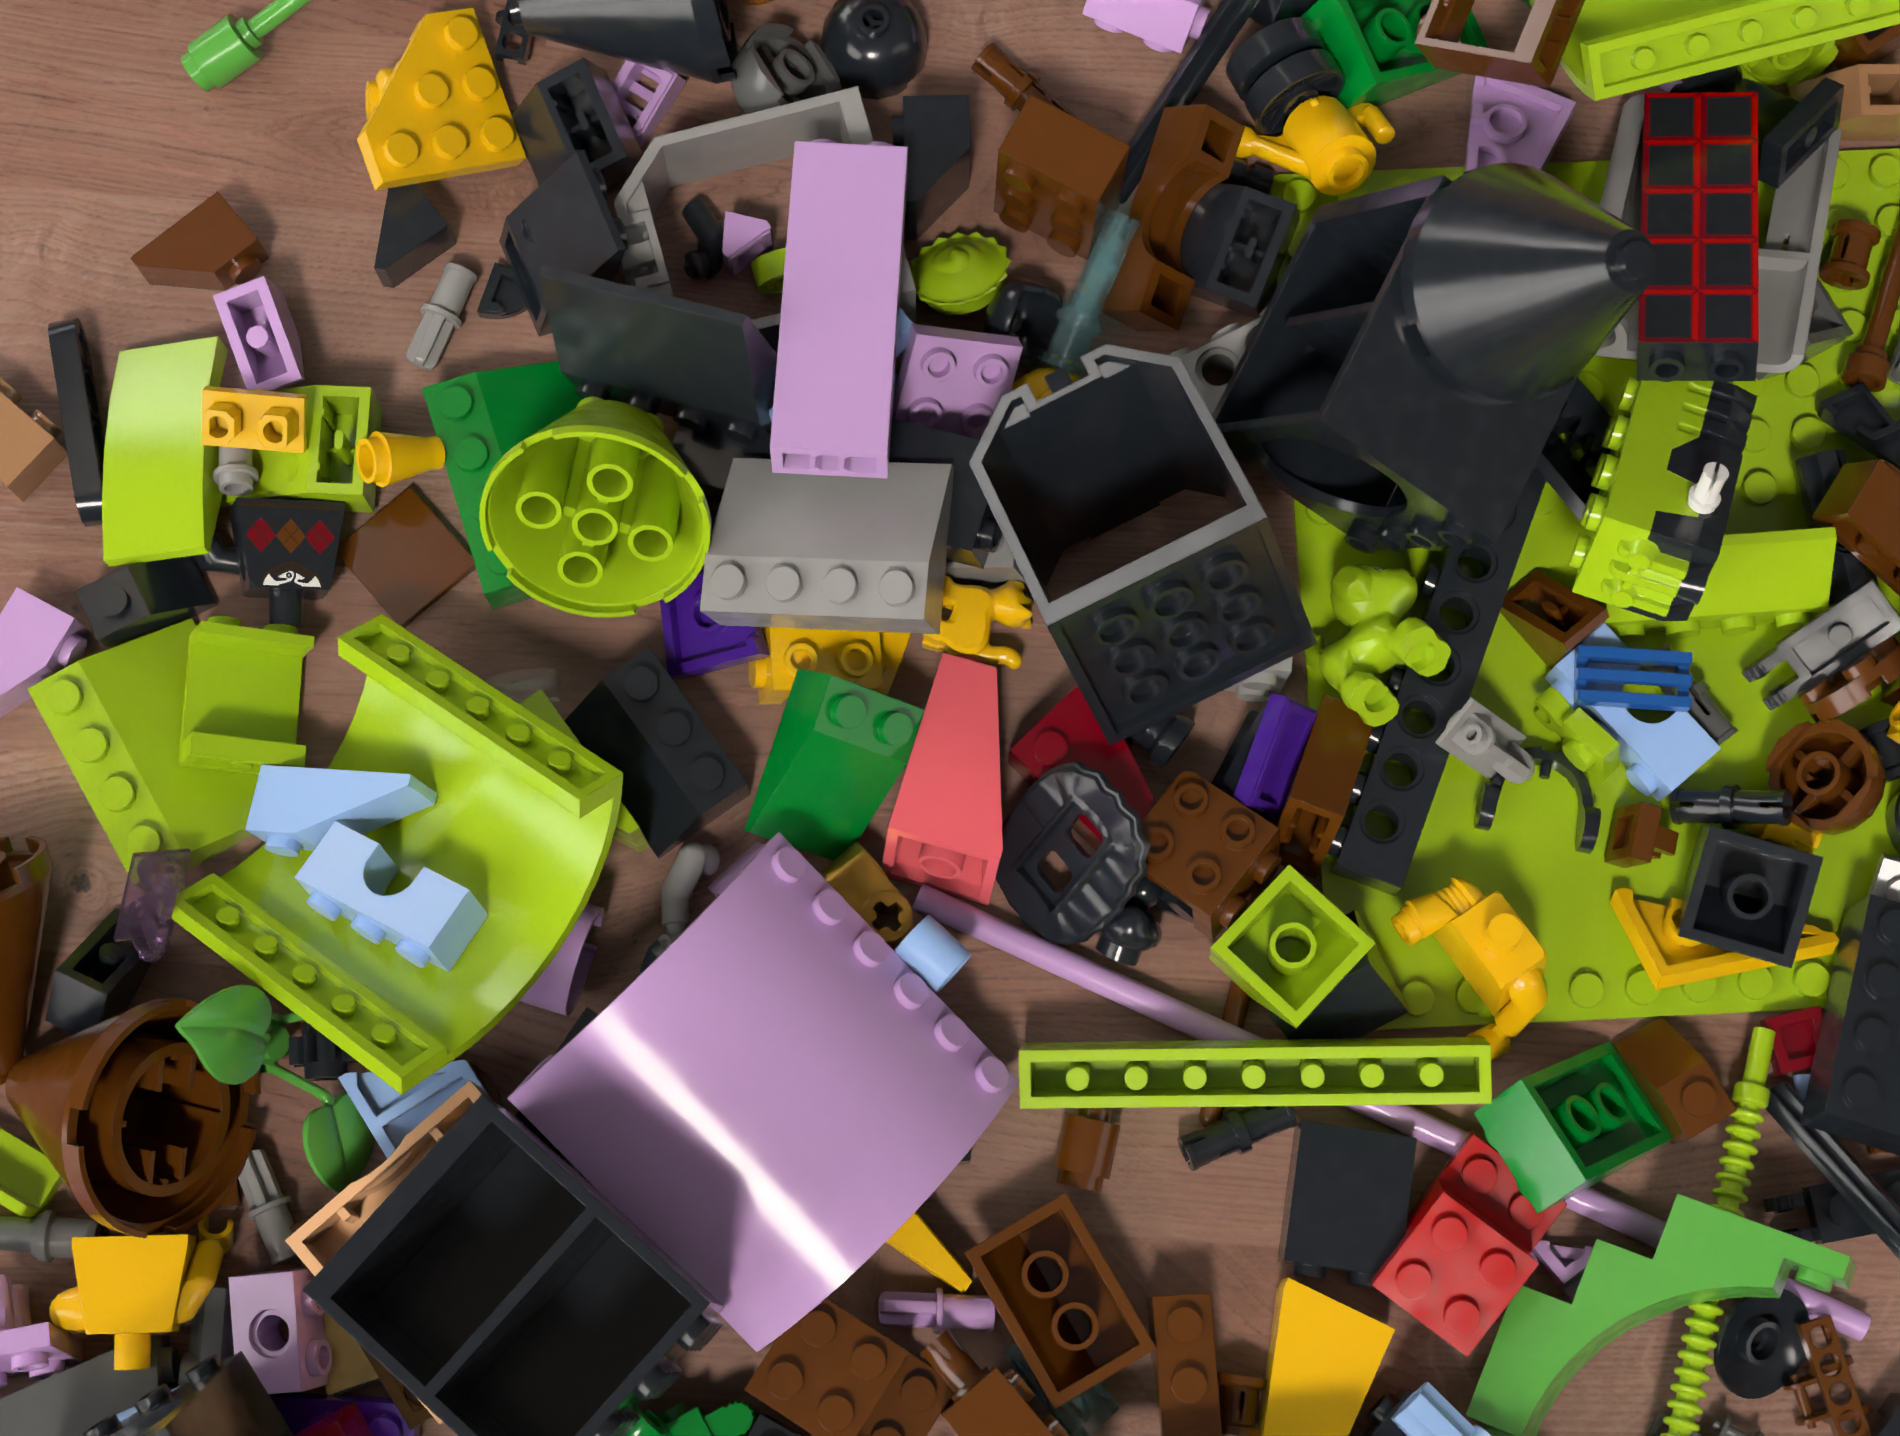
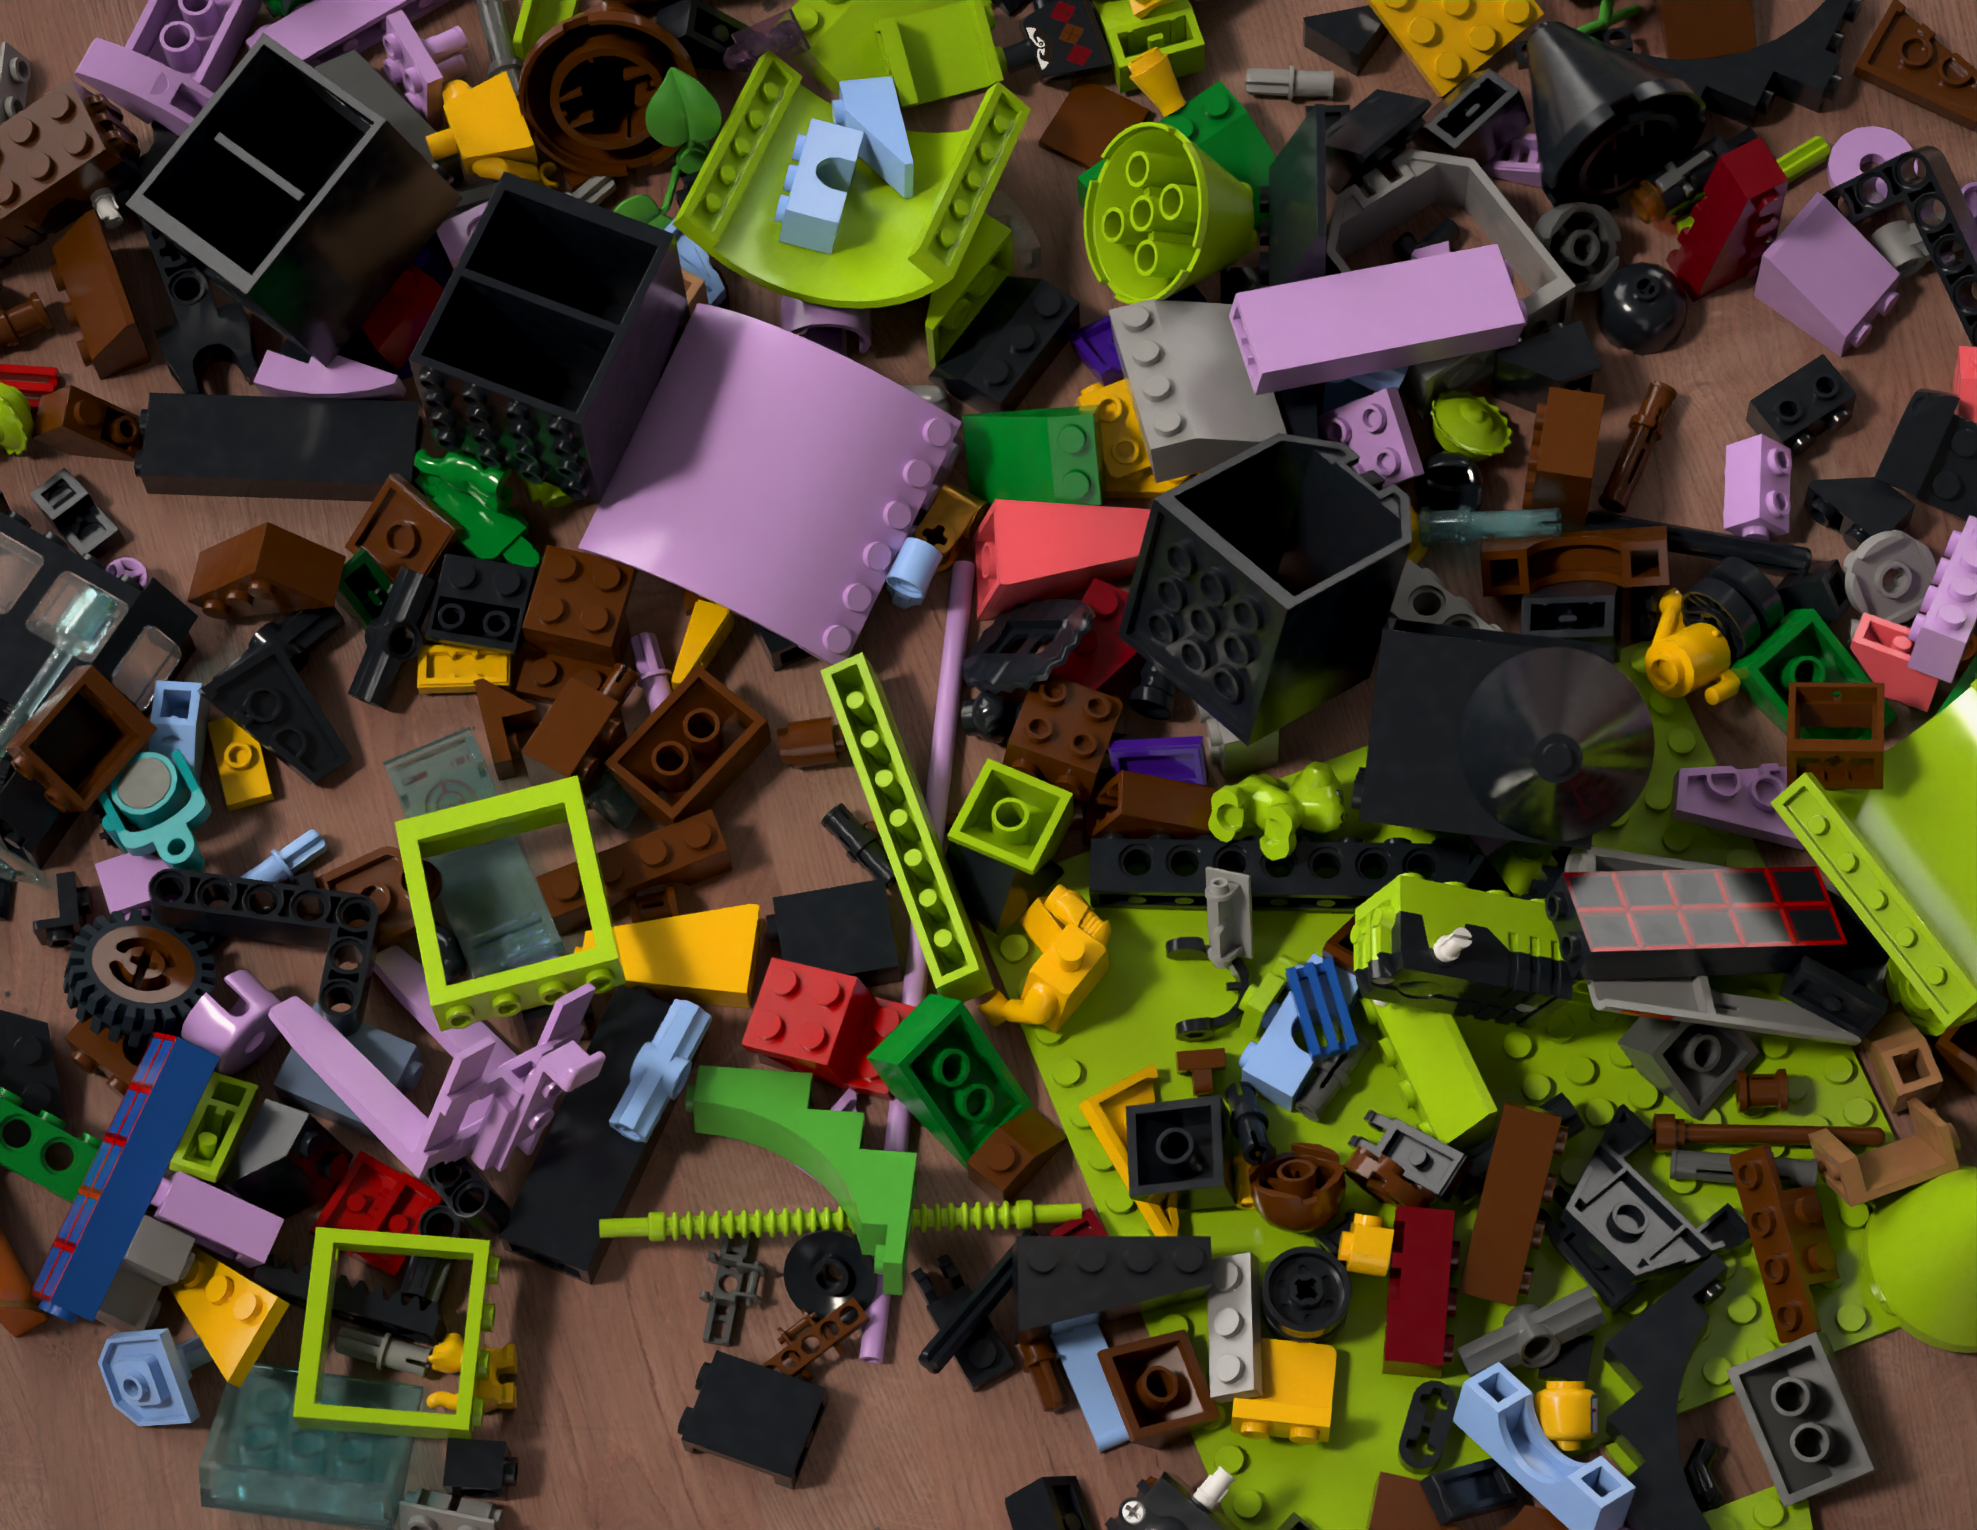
camera: 80 degrees right, 10 degrees down
none -> yellow slope [1019,896,1066,954]

